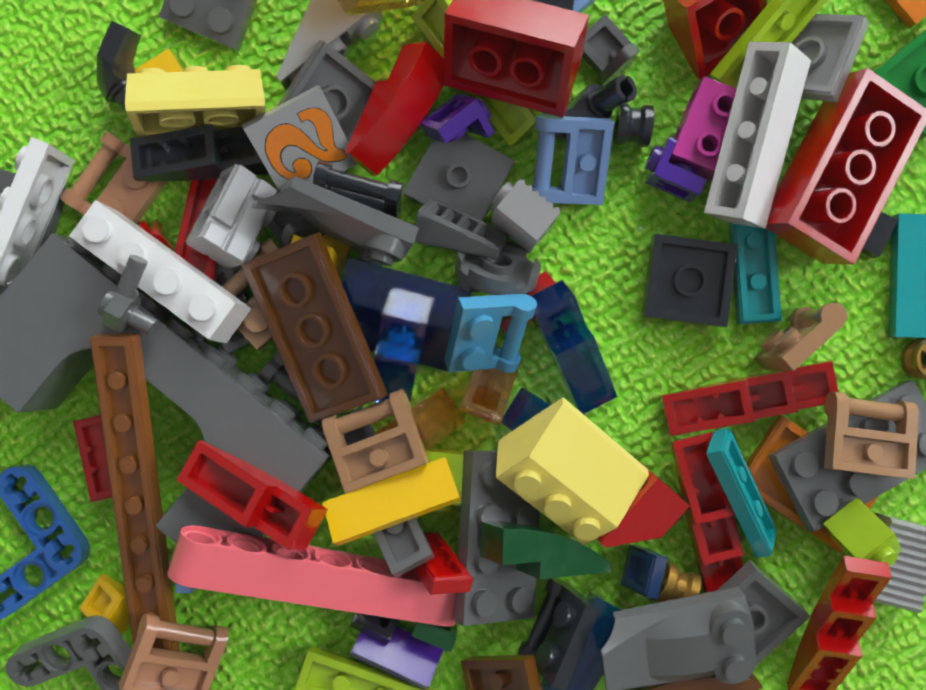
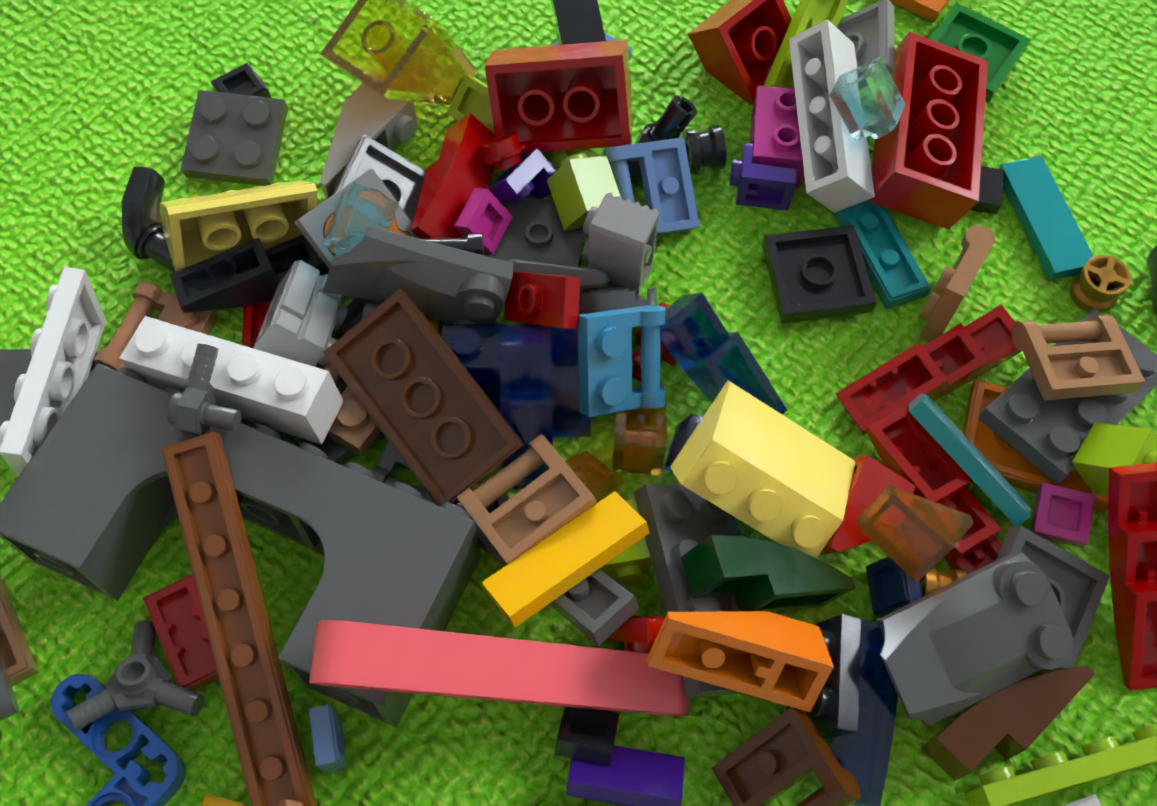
camera: 20 degrees left, 25 degrees down
red slope [177,440,328,551] -> none
dark green tile [411,622,457,652] -> none
dark grey tile [582,14,640,85] -> none
none -> dark grey piece [66,620,204,731]
none -> clear light blue brick [322,182,399,257]
none -> dark pink plate [454,188,513,254]
none -> red plate [482,132,526,171]
none -> red plate [504,271,580,329]
none -> lime brick [547,153,620,230]
none -> orange slope [647,611,834,712]
none -> clear light blue brick [829,56,905,142]
none -> clear orange slope [856,485,974,583]
none -> dark pink plate [1030,482,1096,548]

